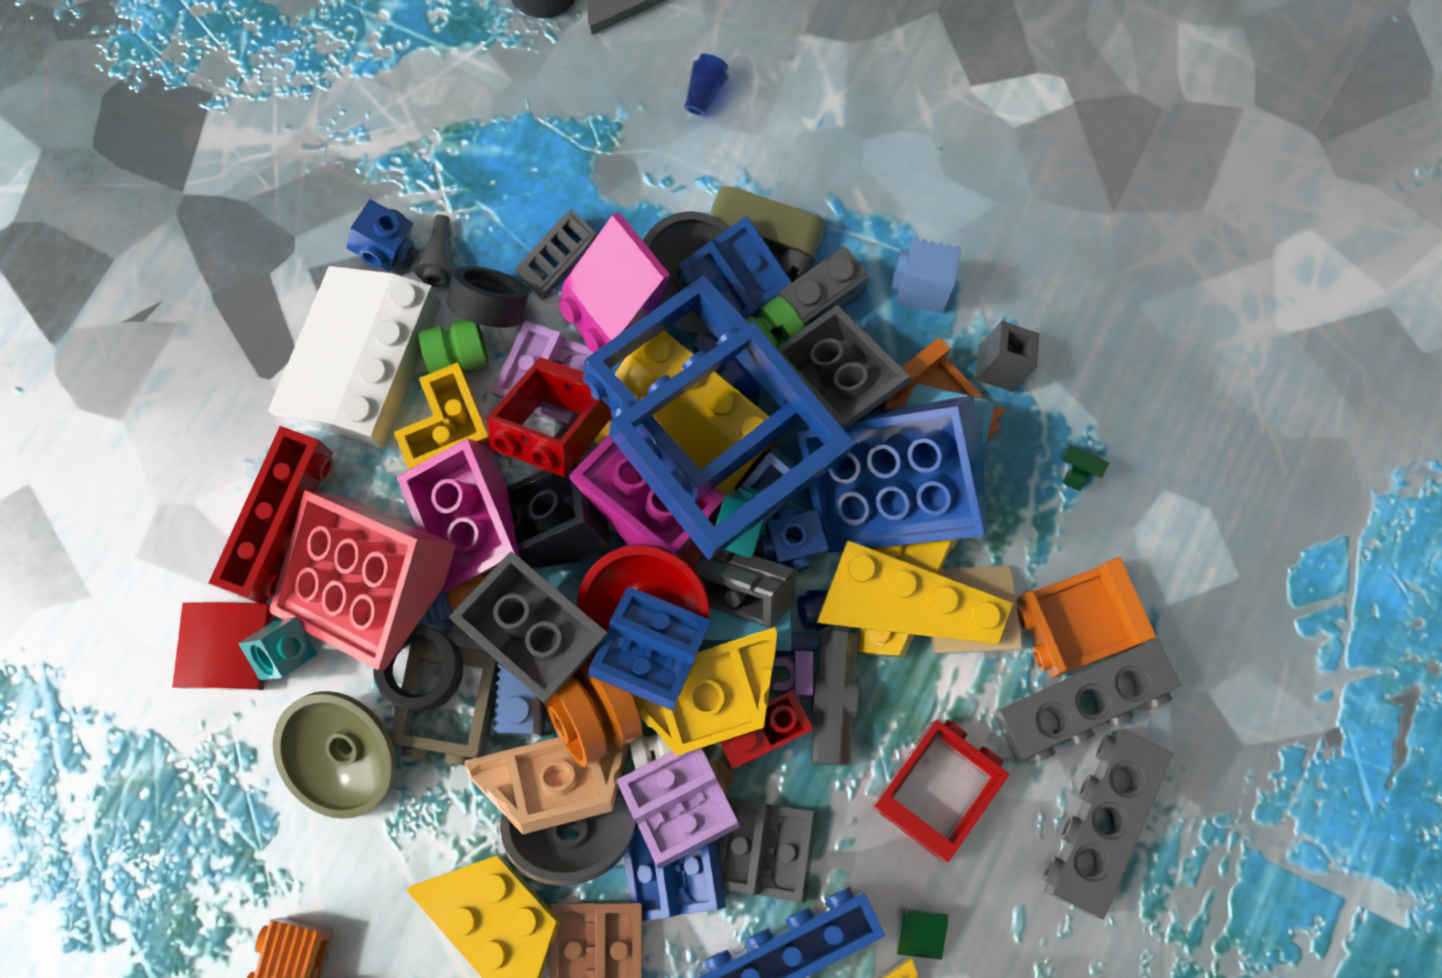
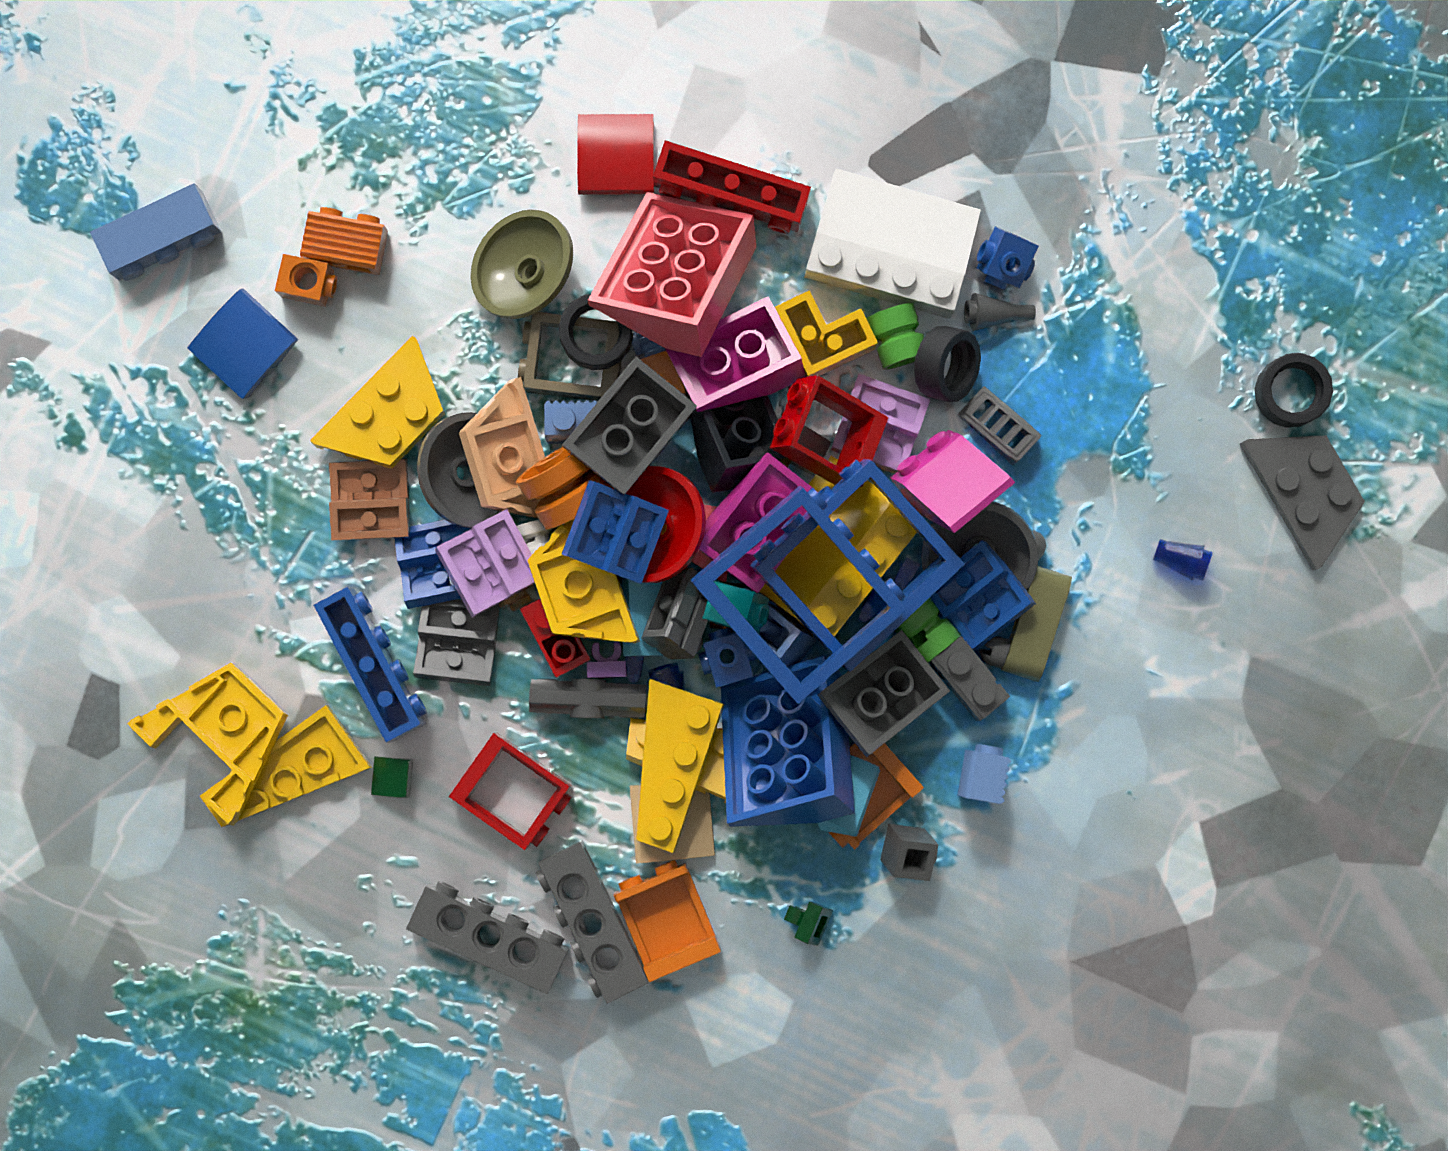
camera: 80 degrees right, 10 degrees up
teal brick [238,617,317,680] -> none

